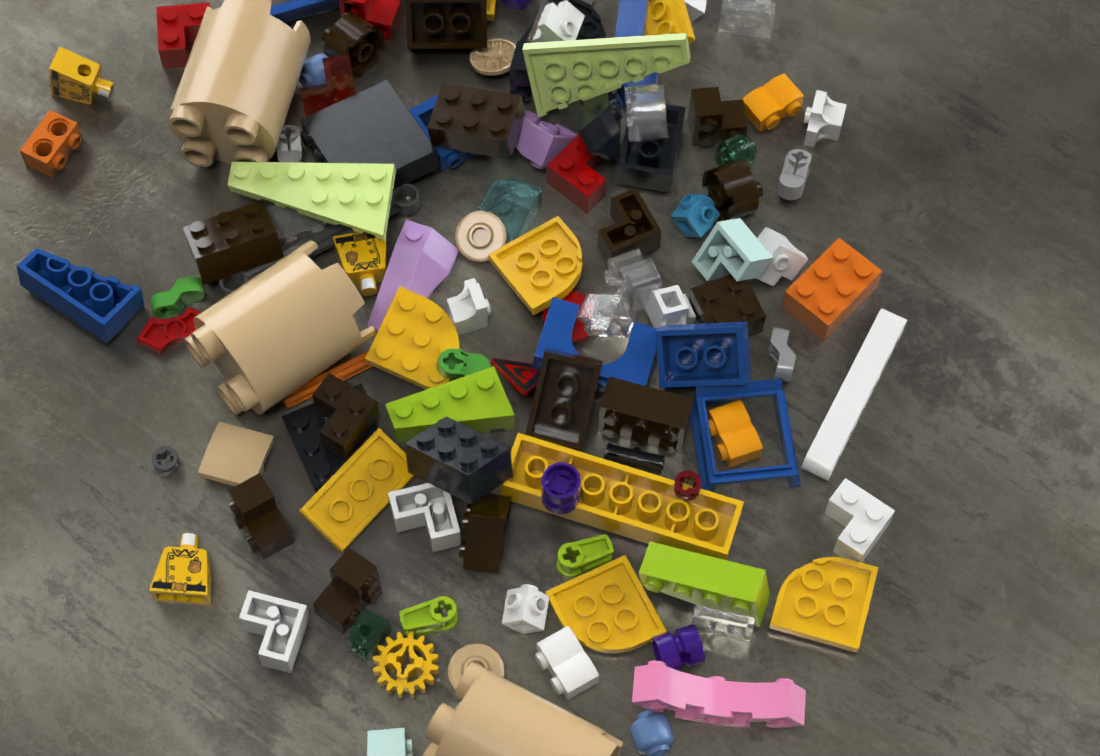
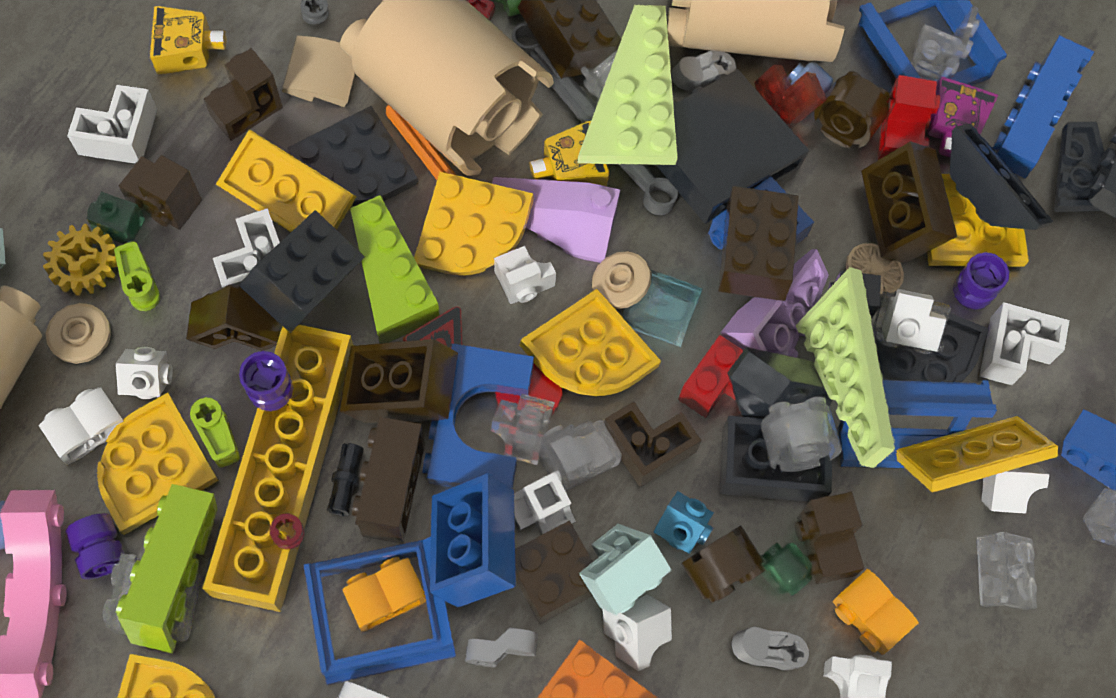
camera: 80 degrees right, 5 degrees up
dark brown brick [312,373,379,460] -> none
bright green piece [436,349,490,379] -> none

